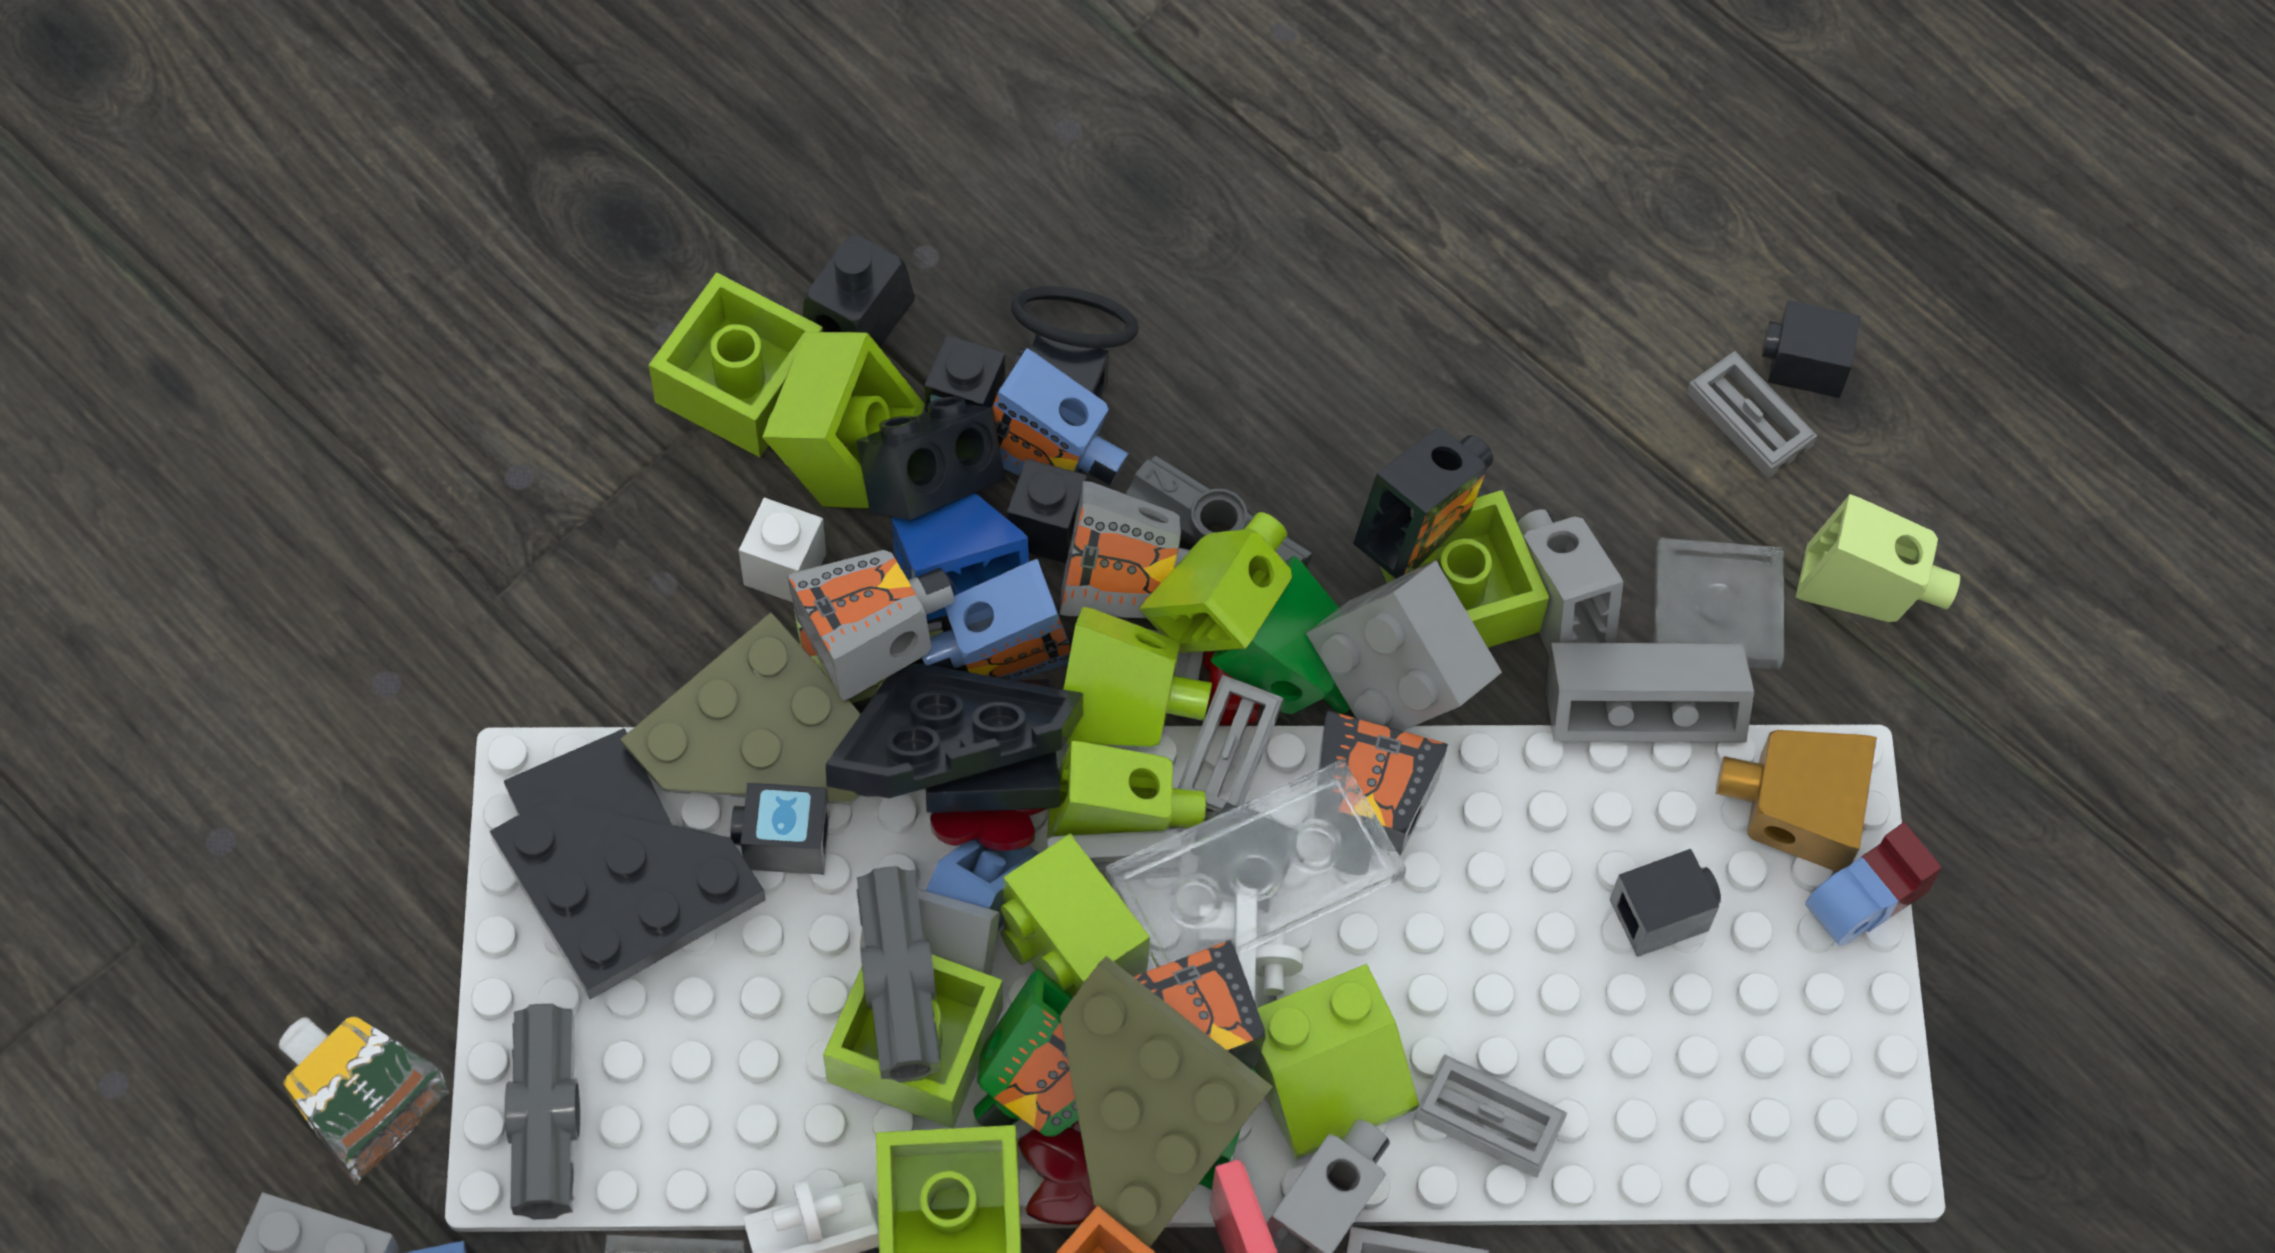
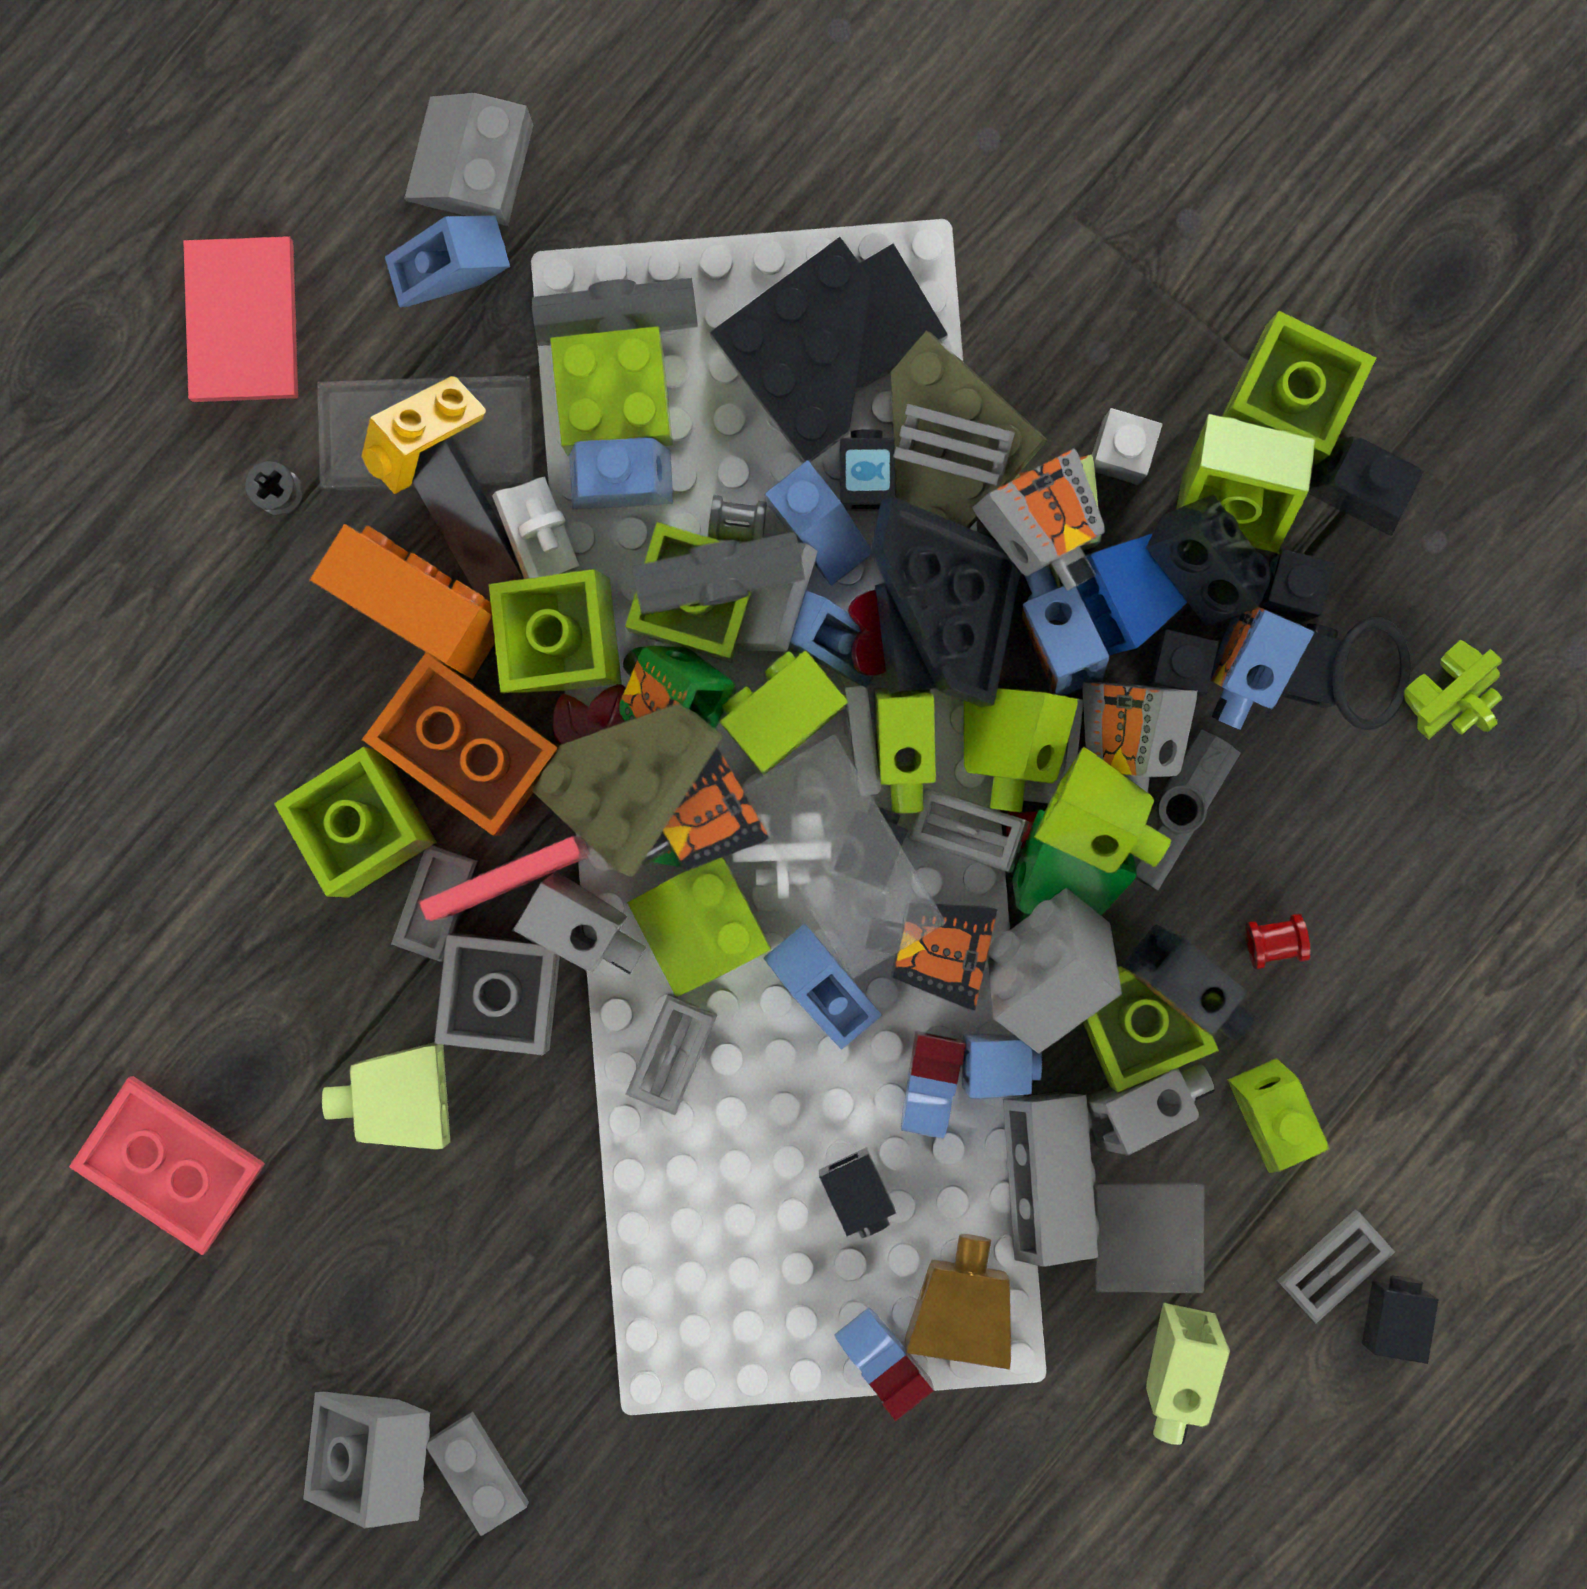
camera: 90 degrees right, 25 degrees up
torso [279,1016,450,1185] -> none
none -> lime brick [550,326,673,456]
none -> medium blue torso [569,438,673,509]
none -> dark grey bush [708,495,767,542]
none -> medium blue slope [764,923,882,1050]
none -> medium blue slope [765,460,872,586]
none -> light grey tile [894,404,1015,486]
none -> leg [901,1031,966,1139]
none -> medium blue slope [962,1034,1042,1098]
none -> lime torso [1228,1058,1329,1173]
none -> red bush [1245,913,1310,969]
none -> lime hips [1404,640,1502,740]

